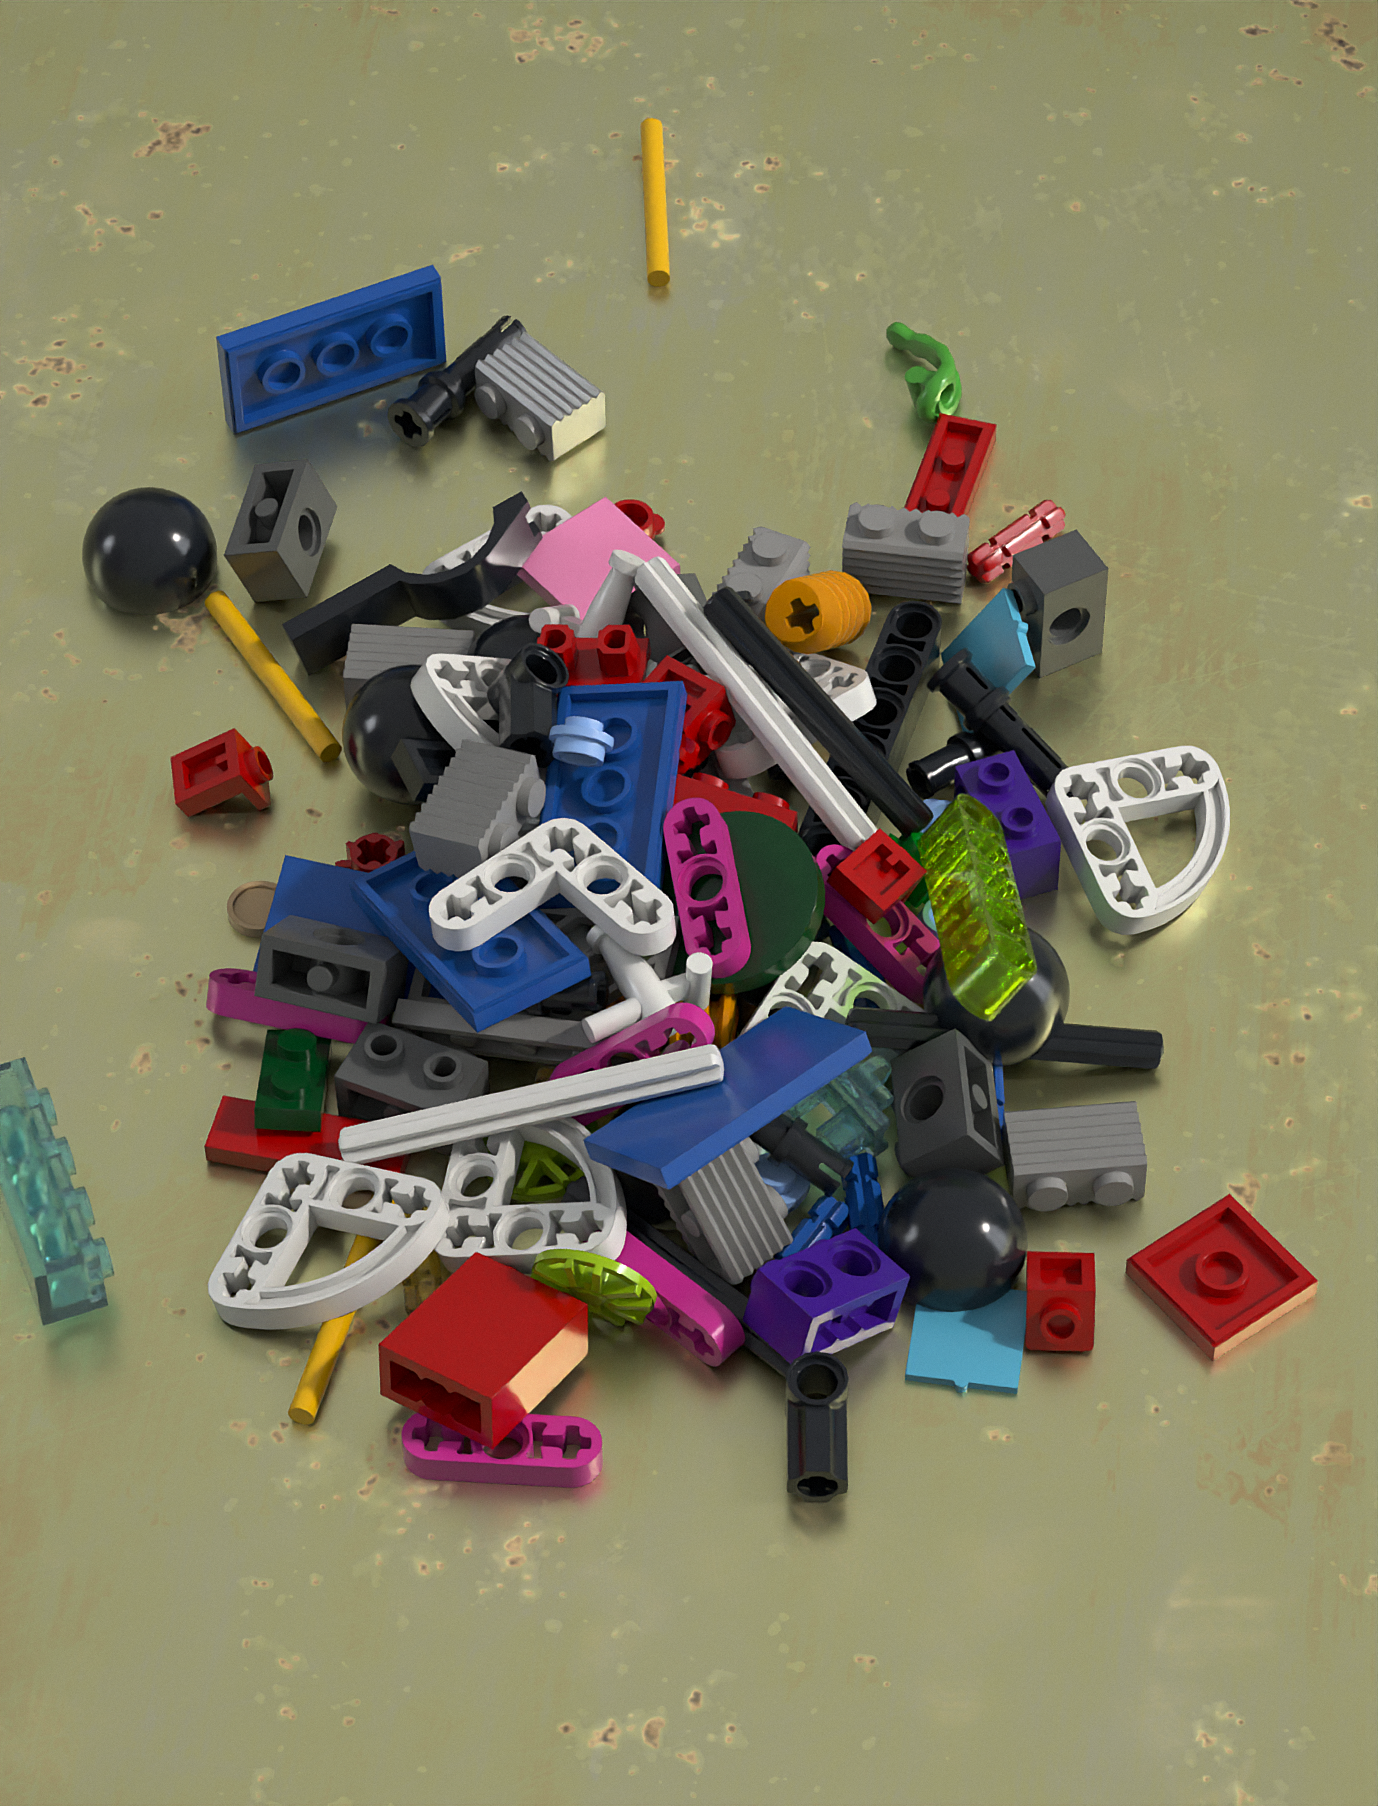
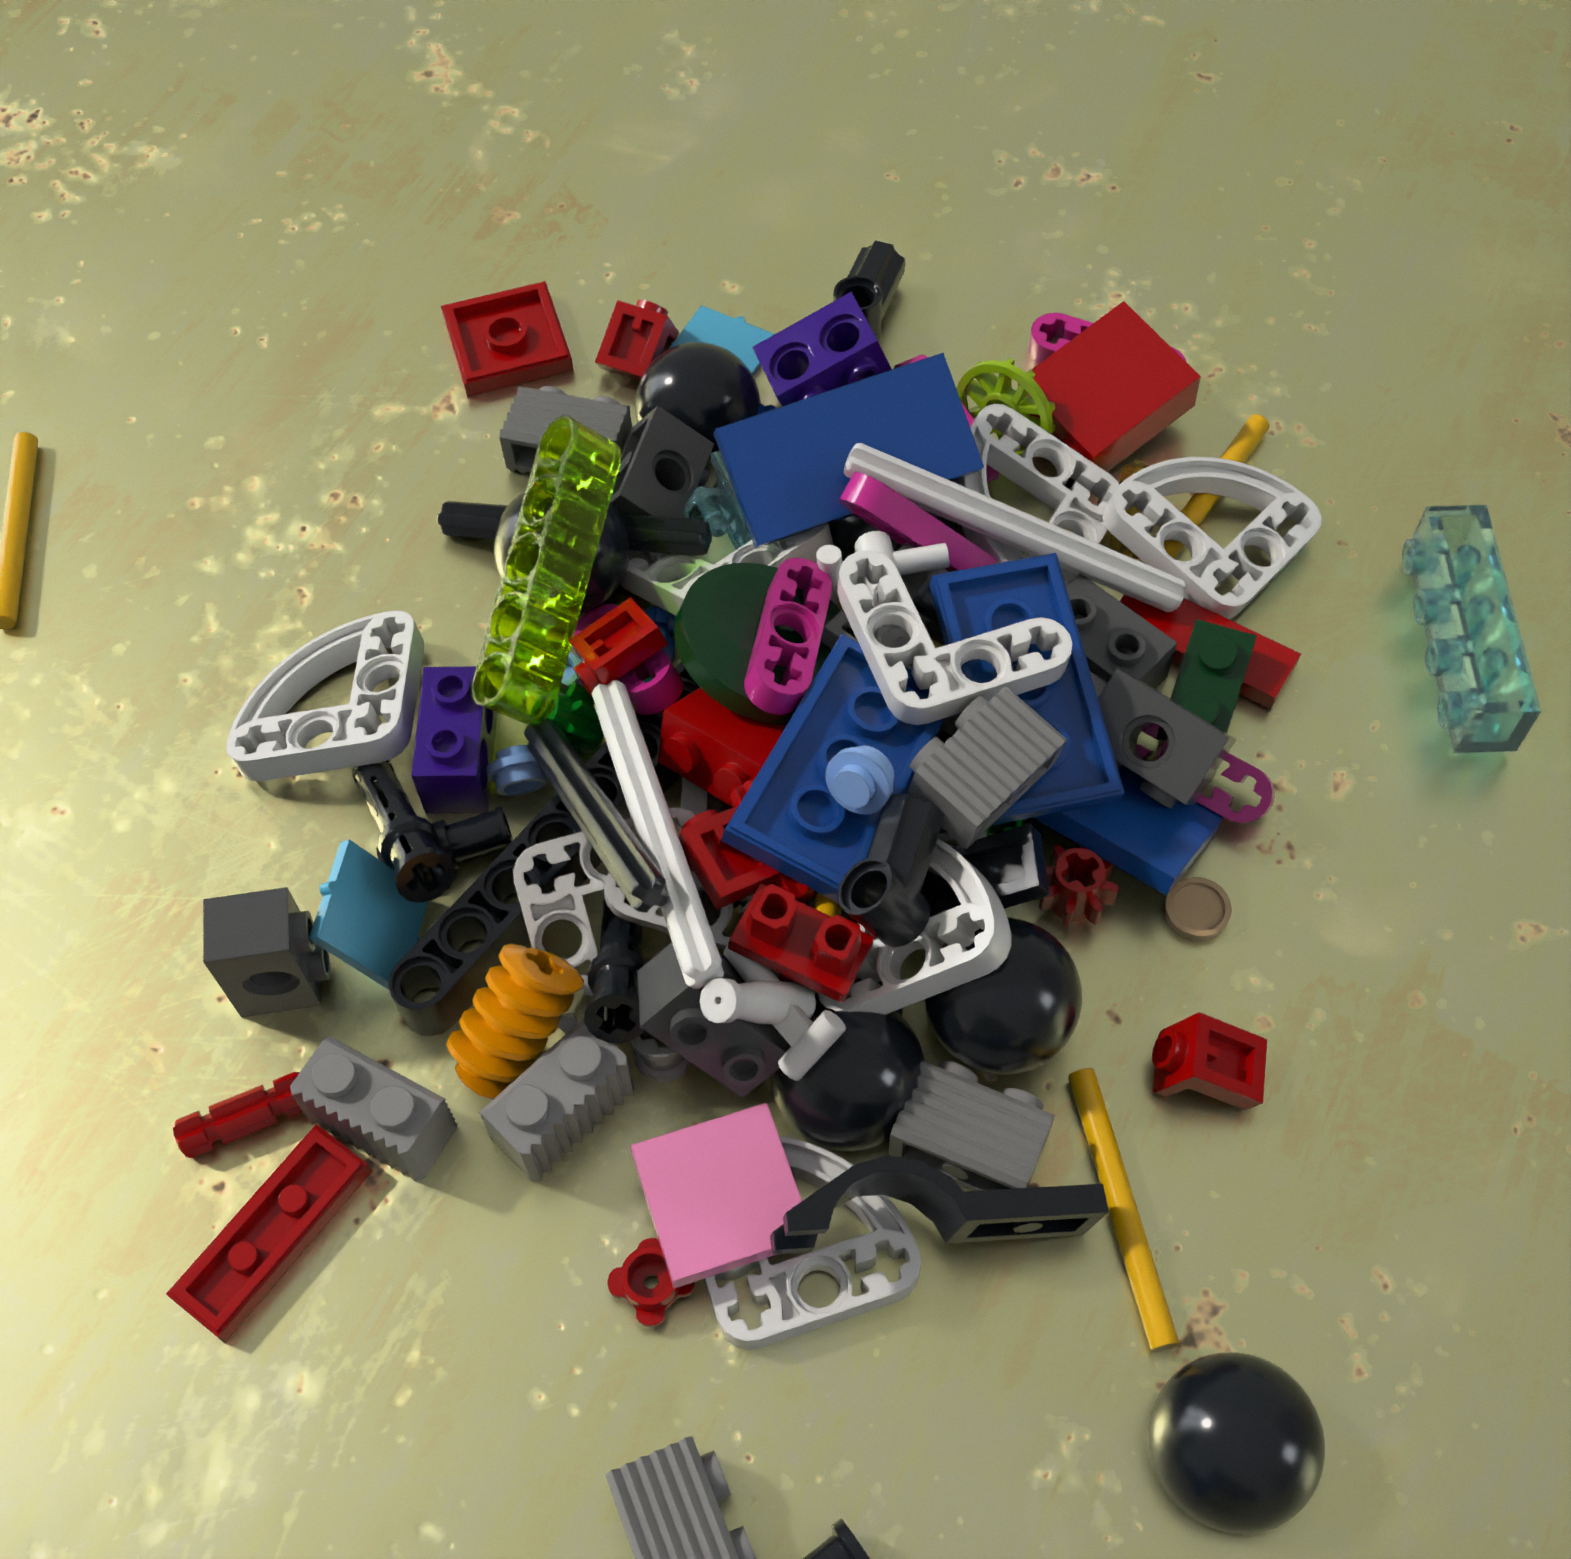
camera: 160 degrees left, 10 degrees up
dark grey brick [224,459,338,602] -> none
bright green piece [886,322,962,424] -> none

